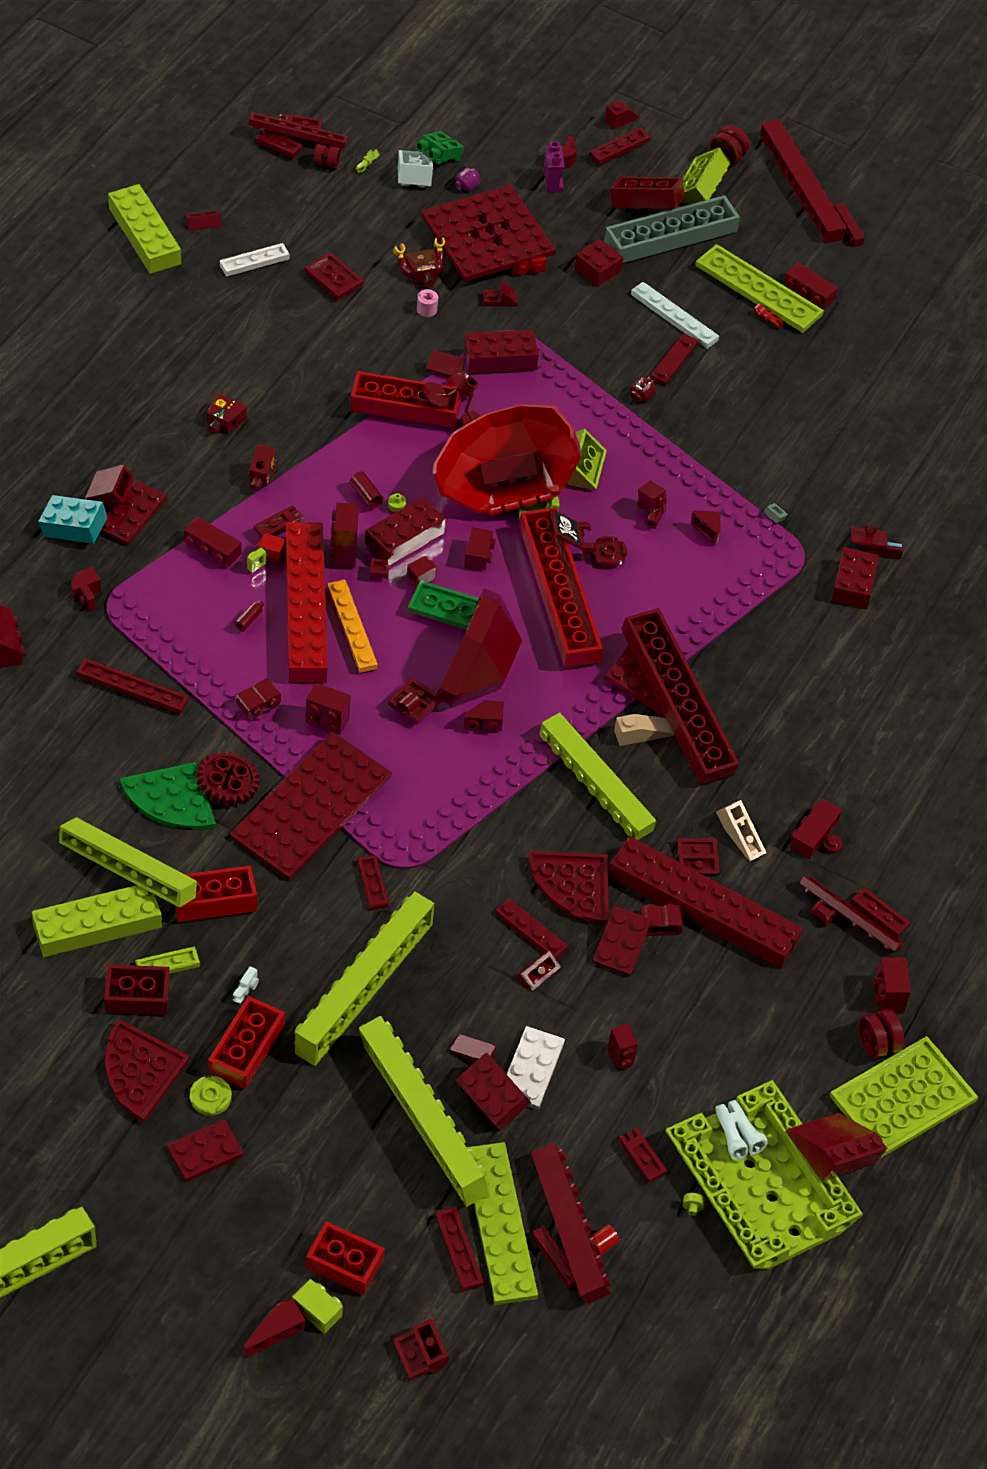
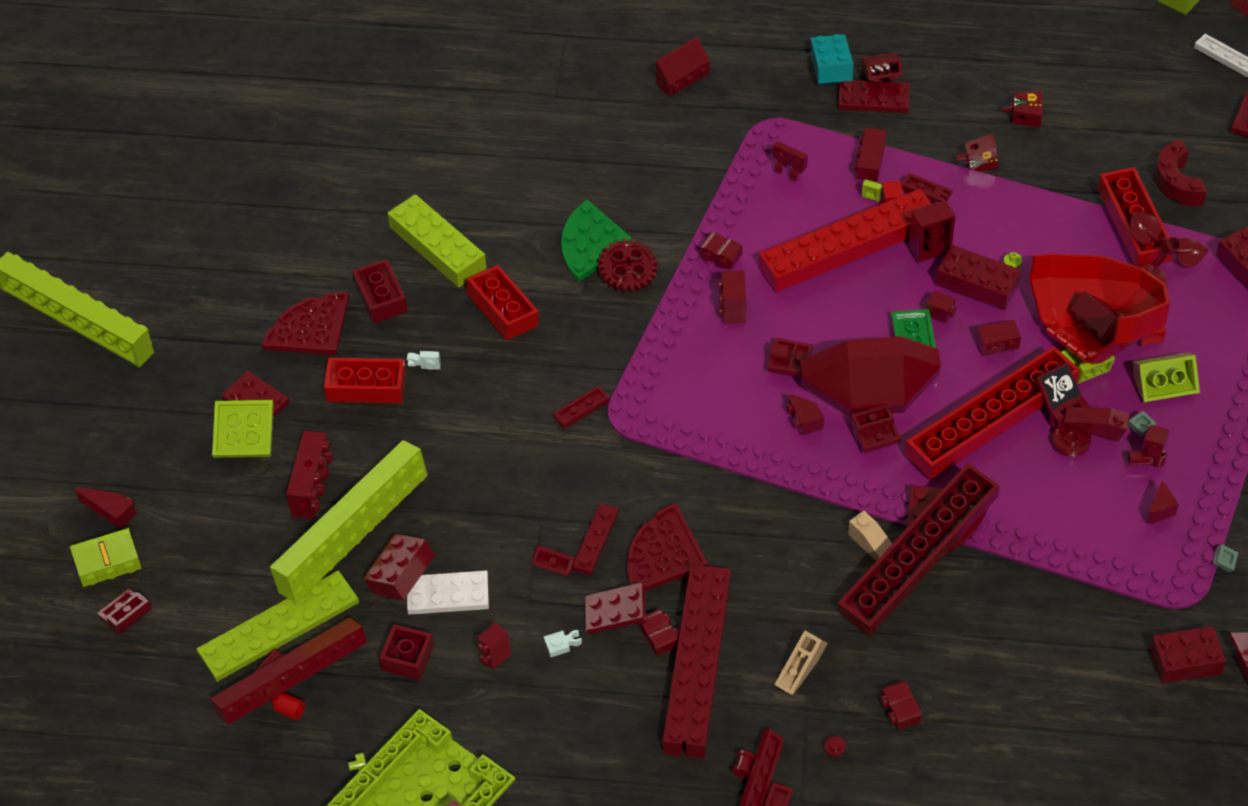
camera: 75 degrees right, 0 degrees up
lime brick [59,817,197,907] -> none
dark red brick [71,567,101,612] -> none
dark red plate [77,658,189,715] -> none
lime tile [135,946,200,974] -> none
lime tile [190,1076,232,1116] -> none
dark red plate [230,731,392,881] -> none
dark red cylinder [234,600,264,632] -> none
lime brick [292,1279,343,1334] -> none
lime brick [294,891,435,1066] -> none
red brick [306,1221,385,1295] -> none
light orange plate [327,580,378,673] -> none
dark red pin [349,471,384,509] -> none
dark red plate [370,558,390,579] -> none
dark red slope [426,350,465,377] -> none
dark red plate [435,1207,484,1292] -> none
slope [450,1034,496,1063] -> none
lime brick [539,712,656,840] -> none
dark red hinge [618,1128,667,1184] -> none
dark red slope [677,838,719,875] -> none
light aqua piece [715,1100,768,1160] -> none
dark red brick [790,798,842,859] -> none
none -> lime slope [70,528,142,587]
none -> lime plate [212,400,274,458]
none -> dark red brick [286,431,333,519]
none -> dark red brick [379,624,434,681]
none -> light aqua plate [544,630,582,657]
none -> dark red plate [773,141,808,181]
none -> dark red brick [851,404,901,453]
none -> dark red brick [879,681,922,730]
none -> dark red slope [1063,407,1129,442]
none -> sand green plate [1128,411,1157,437]
none -> dark red brick [1155,139,1207,207]

